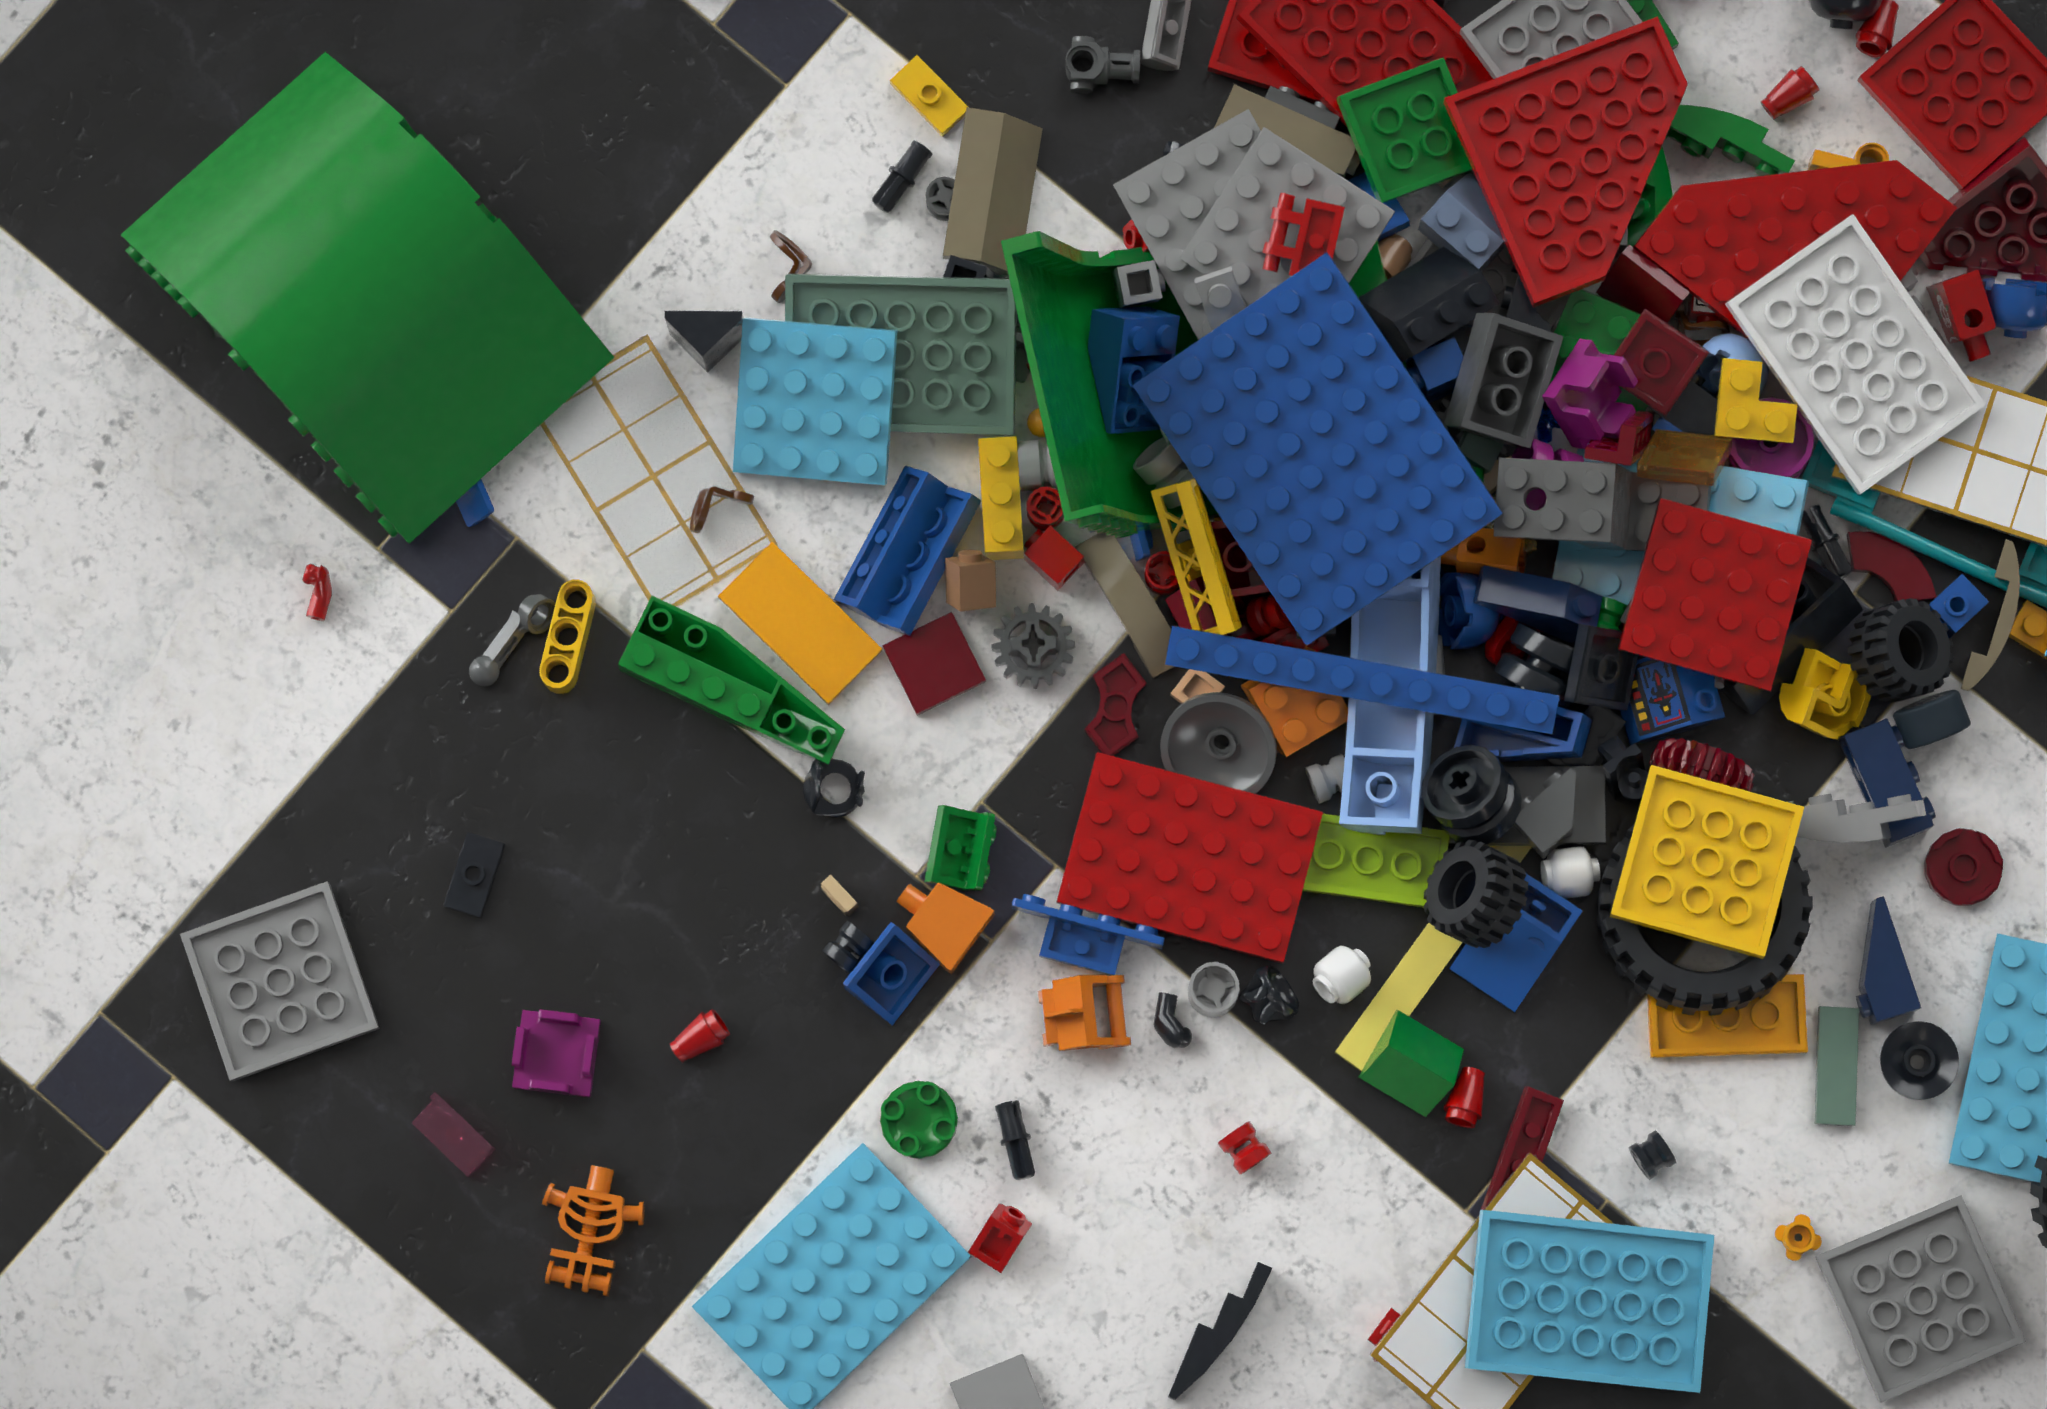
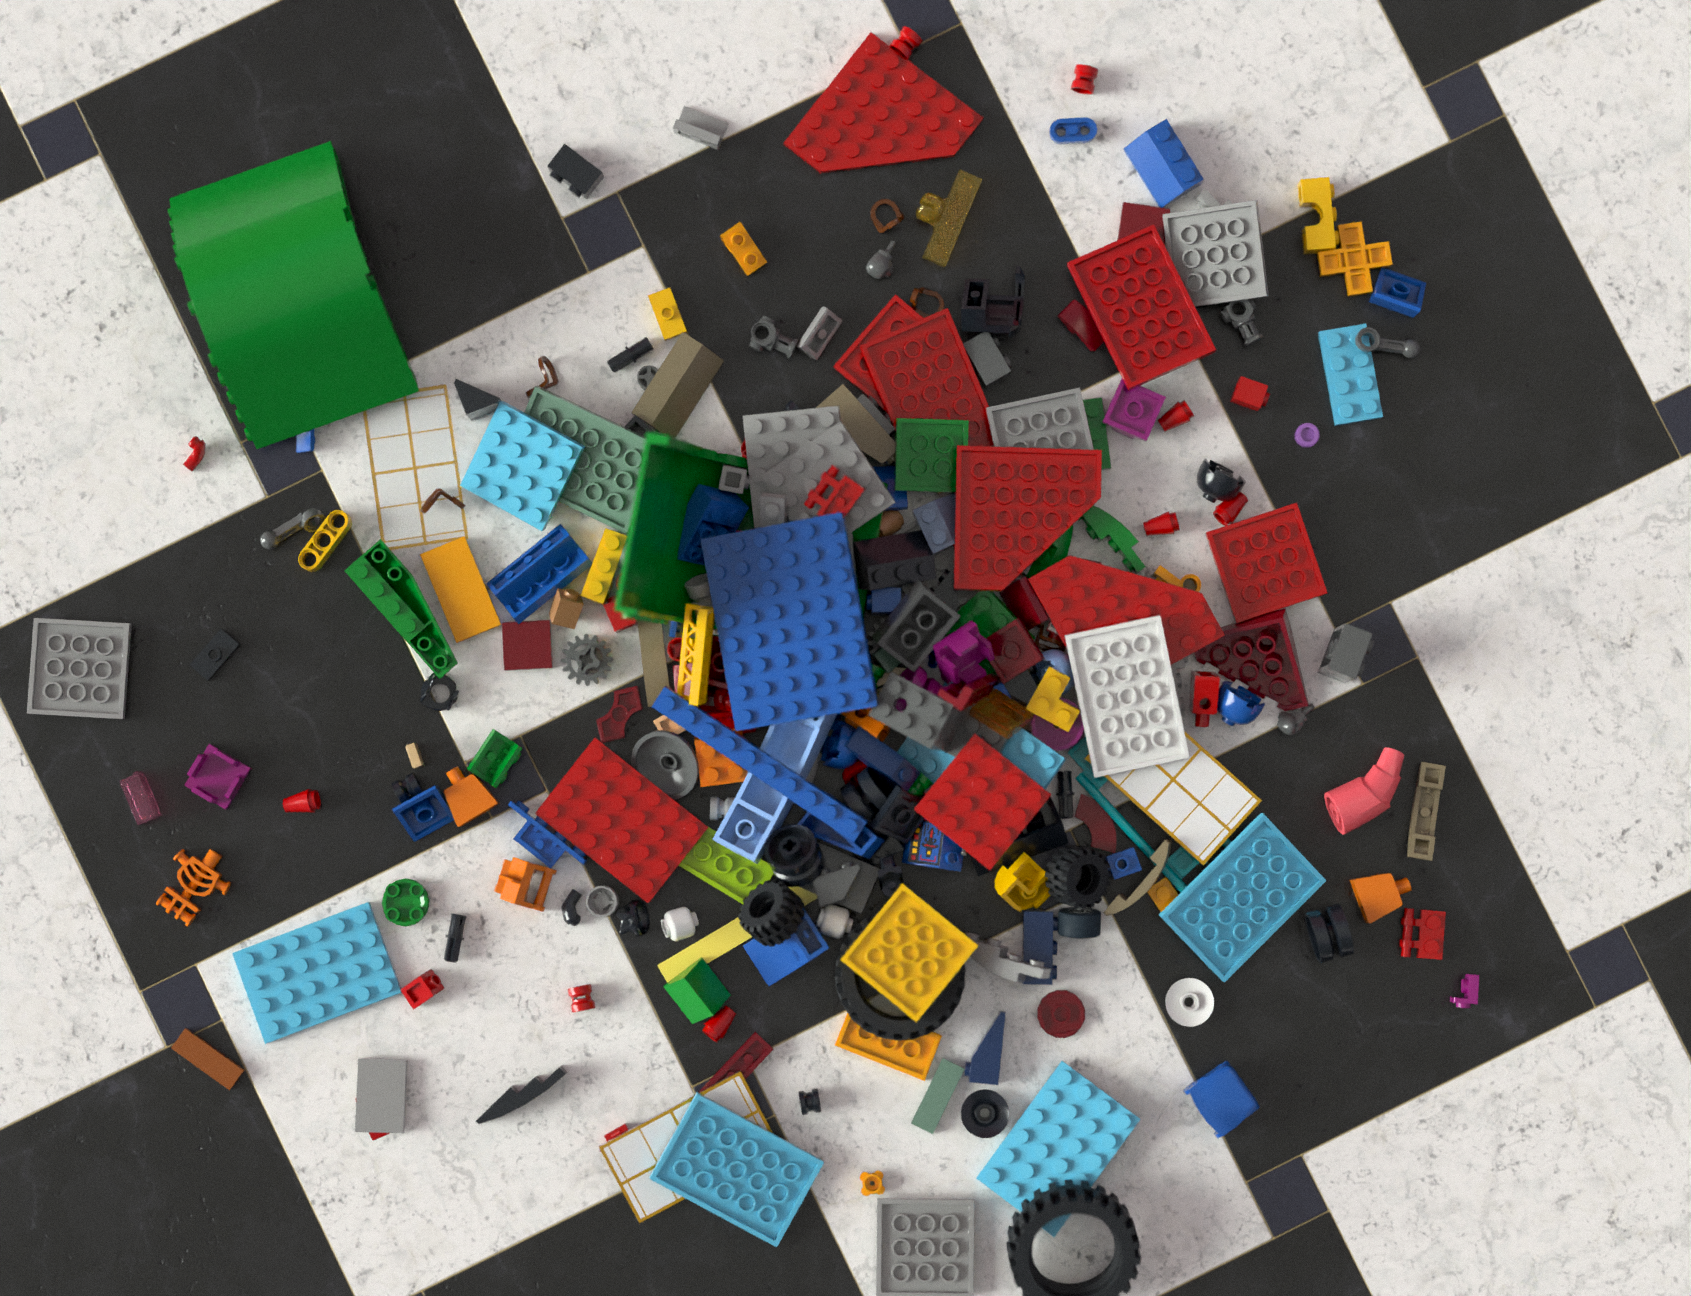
camera: 20 degrees right, 5 degrees up
dark red gear [1648,738,1754,792] -> none

